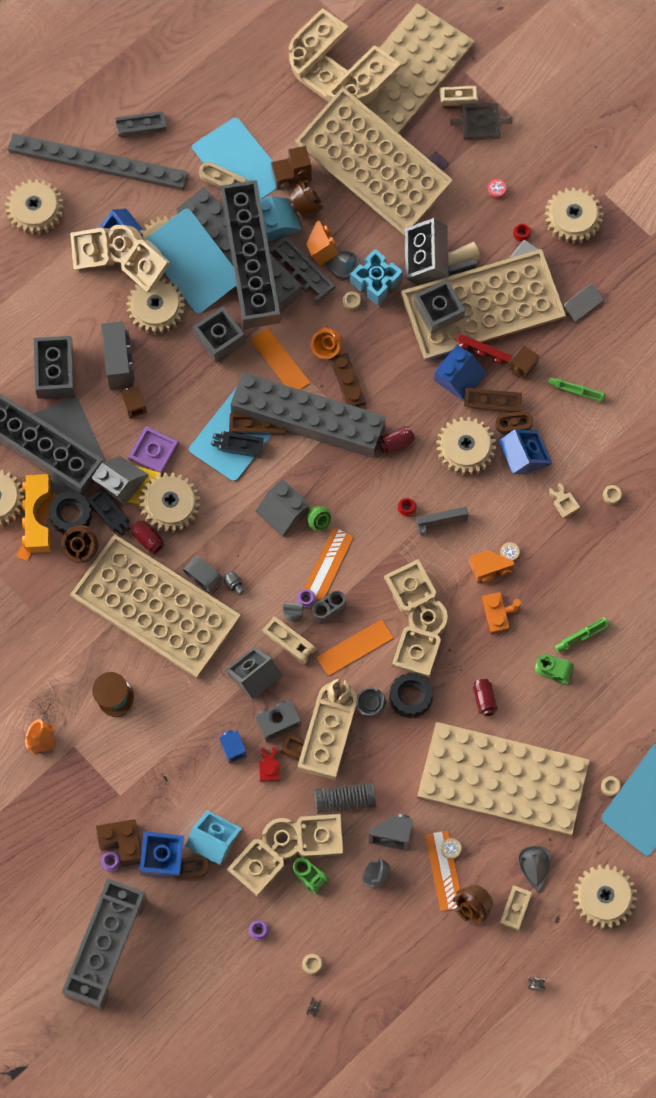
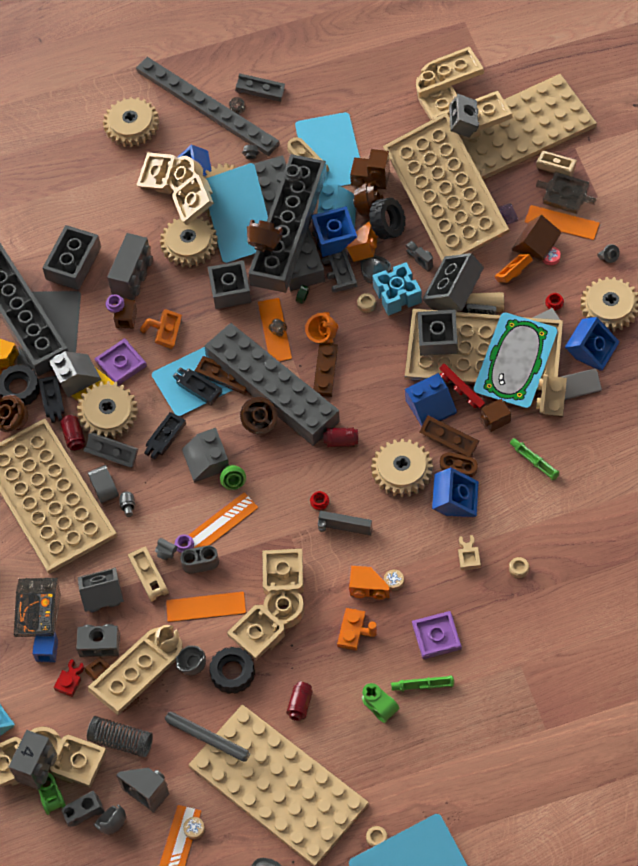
camera: 30 degrees right, 10 degrees down
none -> dark grey brick [8,730,57,790]
none -> clear smoke slope [14,578,61,637]
none -> dark grey leg [61,791,105,827]
none -> dark grey hinge [84,433,139,468]
none -> medium lavender plate [106,294,124,313]
none -> orange plate [140,309,182,349]
none -> black hinge [144,412,186,459]
none -> dark grey axle [165,712,250,762]
none -> clear smoke bush [229,97,245,114]
none -> reddish brown cone [240,397,278,435]
none -> dark grey plate [242,145,260,159]
none -> reddish brown cone [247,220,283,252]
none -> clear smoke bush [269,318,287,336]
none -> dark grey plate [284,164,302,182]
none -> dark green tile [296,285,310,304]
none -> blue slope [311,206,357,257]
none -> black tyre [369,197,406,240]
none -> dark grey plate [406,241,433,272]
none -> medium lavender tile [412,611,462,659]
none -> dark grey brick [449,94,479,138]
none -> sticker [474,313,557,408]
none -> orange plate [494,254,533,283]
none -> reddish brown slope [512,215,562,260]
none -> orange sticker [525,205,600,240]
none -> tan bracket [536,375,567,416]
none -> blue slope [565,317,619,371]
none -> dark grey plate [597,244,620,263]

